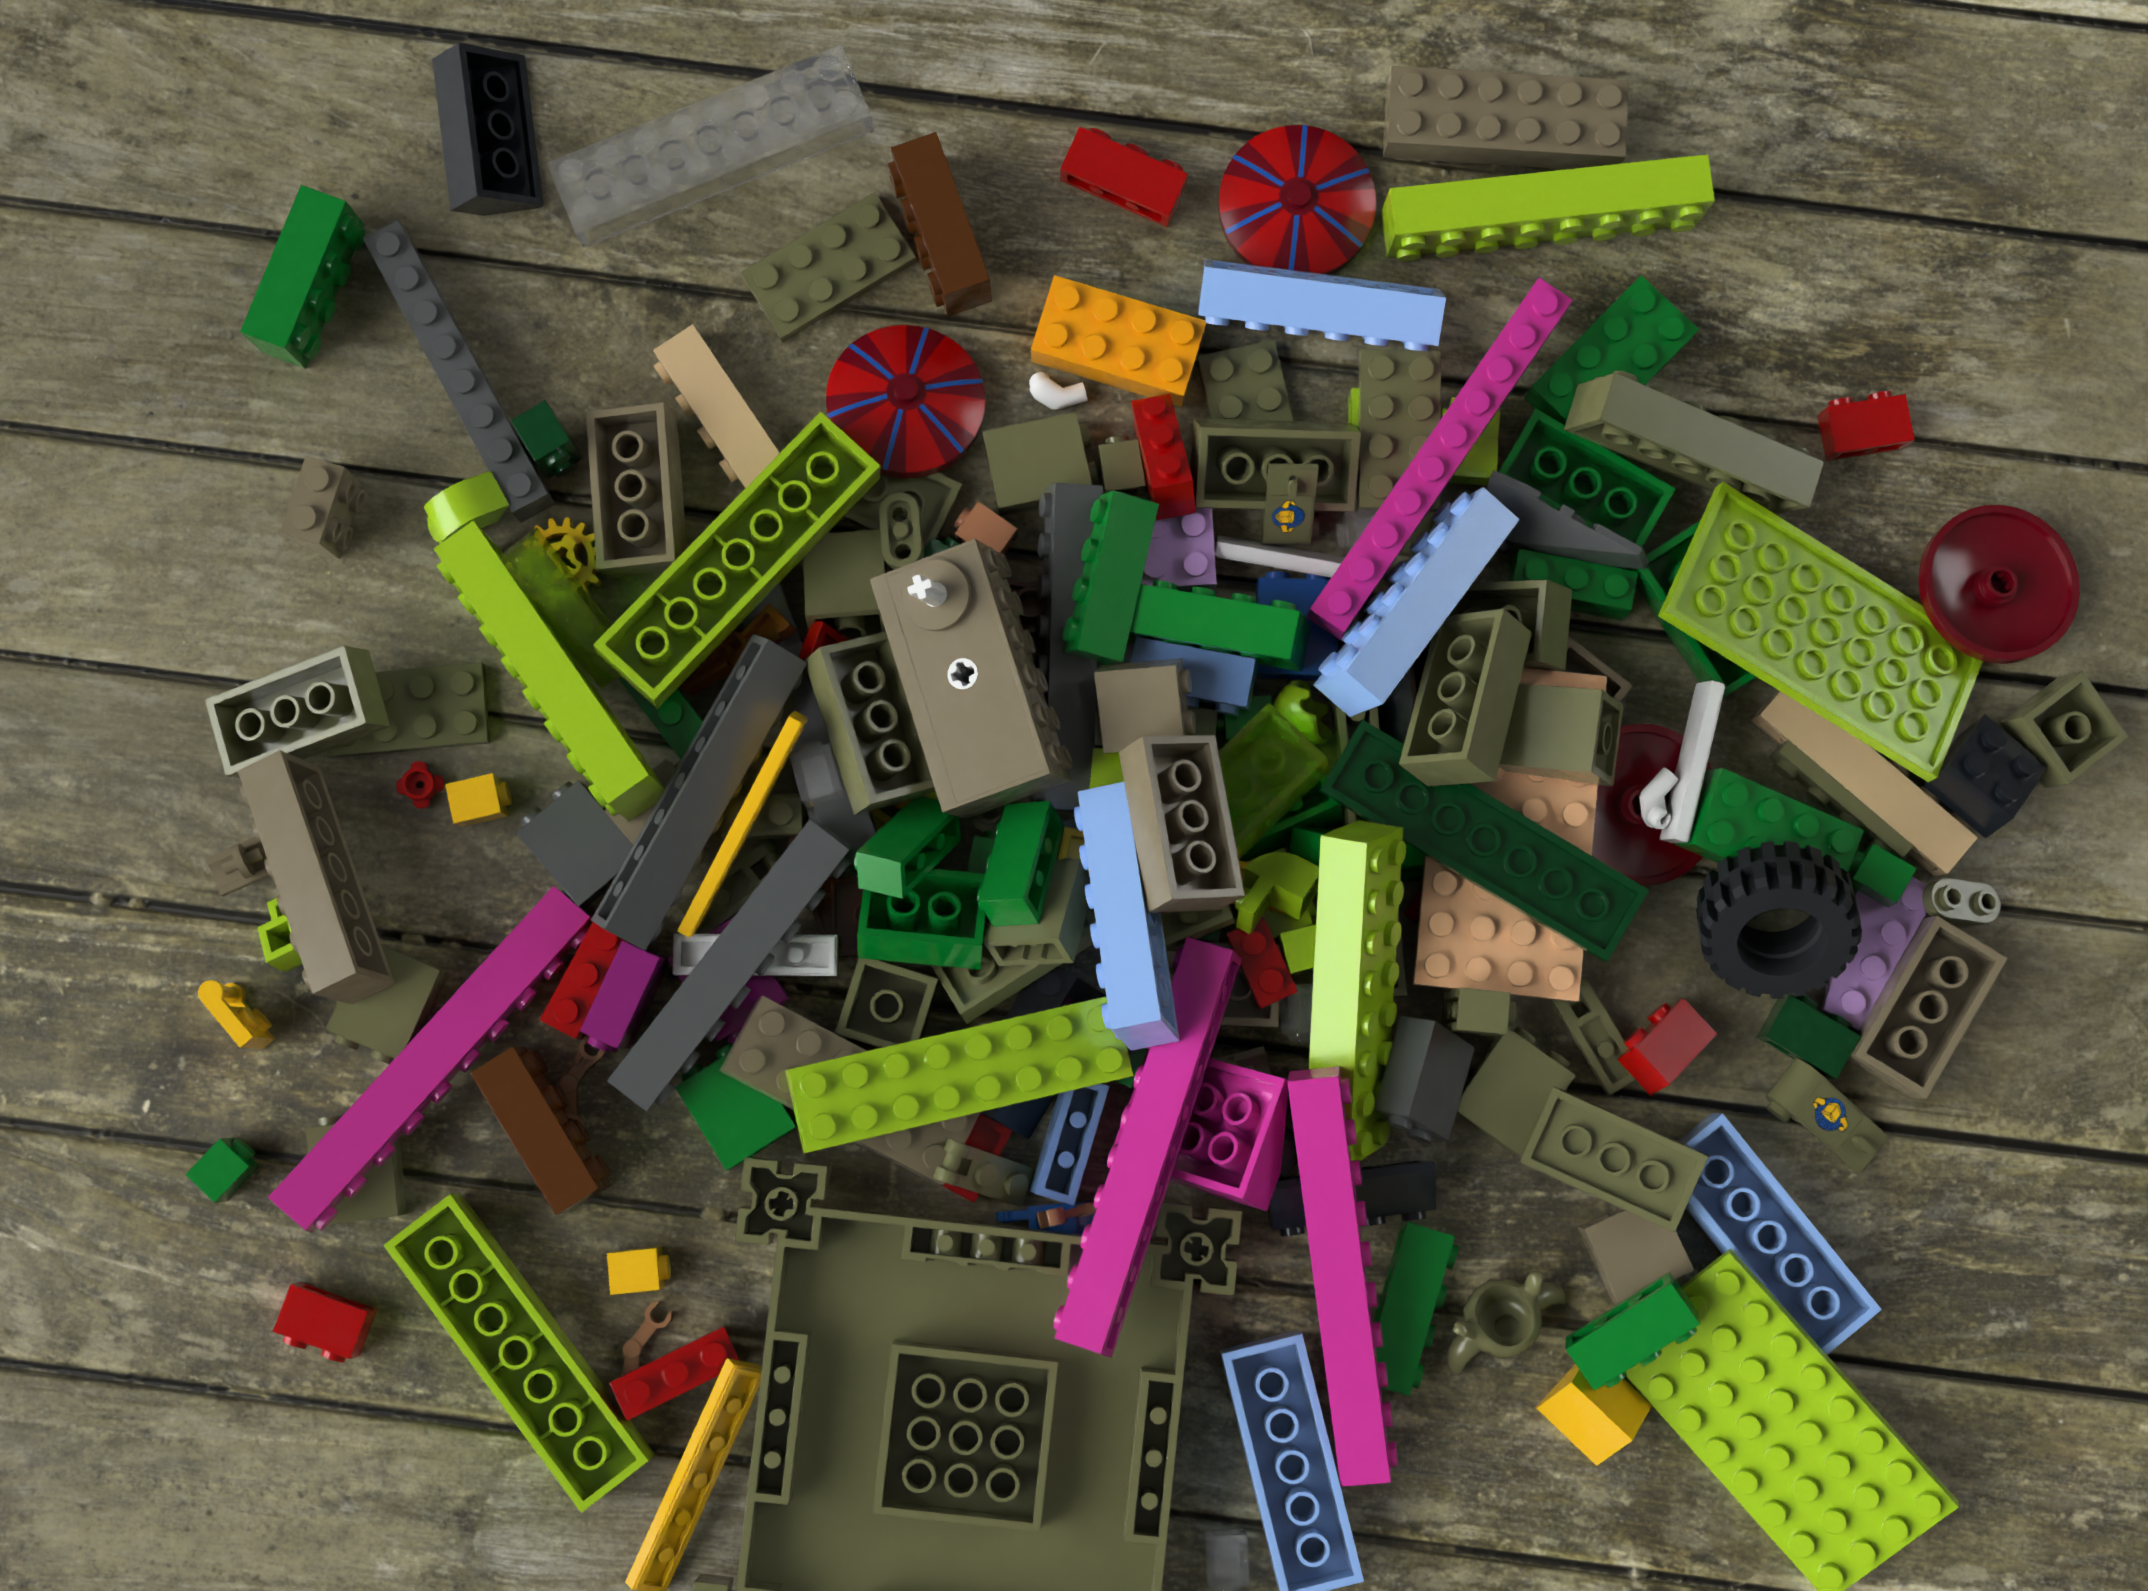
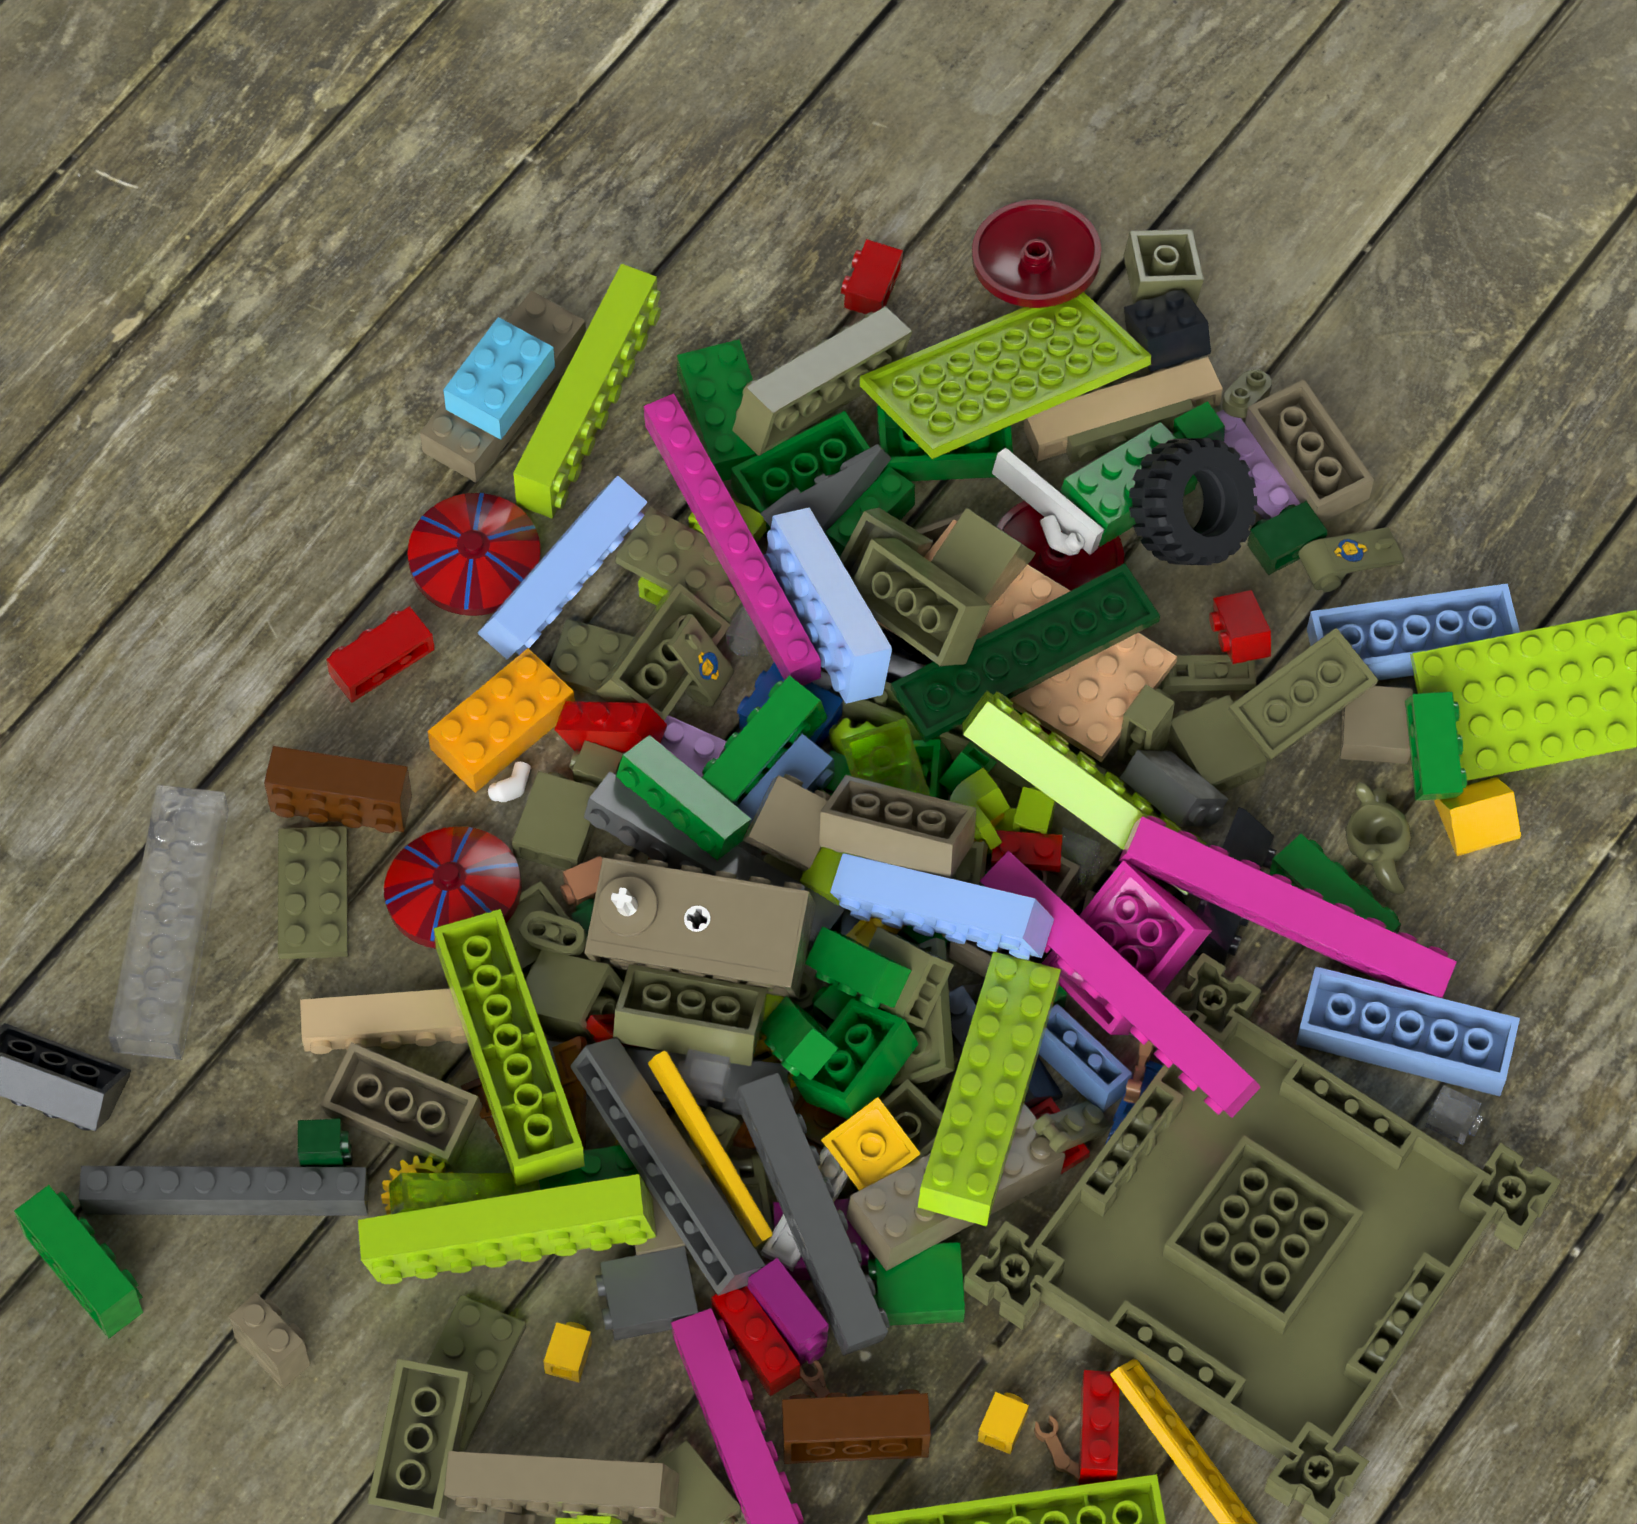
camera: 60 degrees left, 20 degrees down
red plate [396,761,445,809] -> none
lime brick [424,471,509,543] -> none
white tile [1215,535,1345,578] -> none
none -> medium azure brick [443,317,555,440]
none -> yellow plate [821,1097,921,1191]

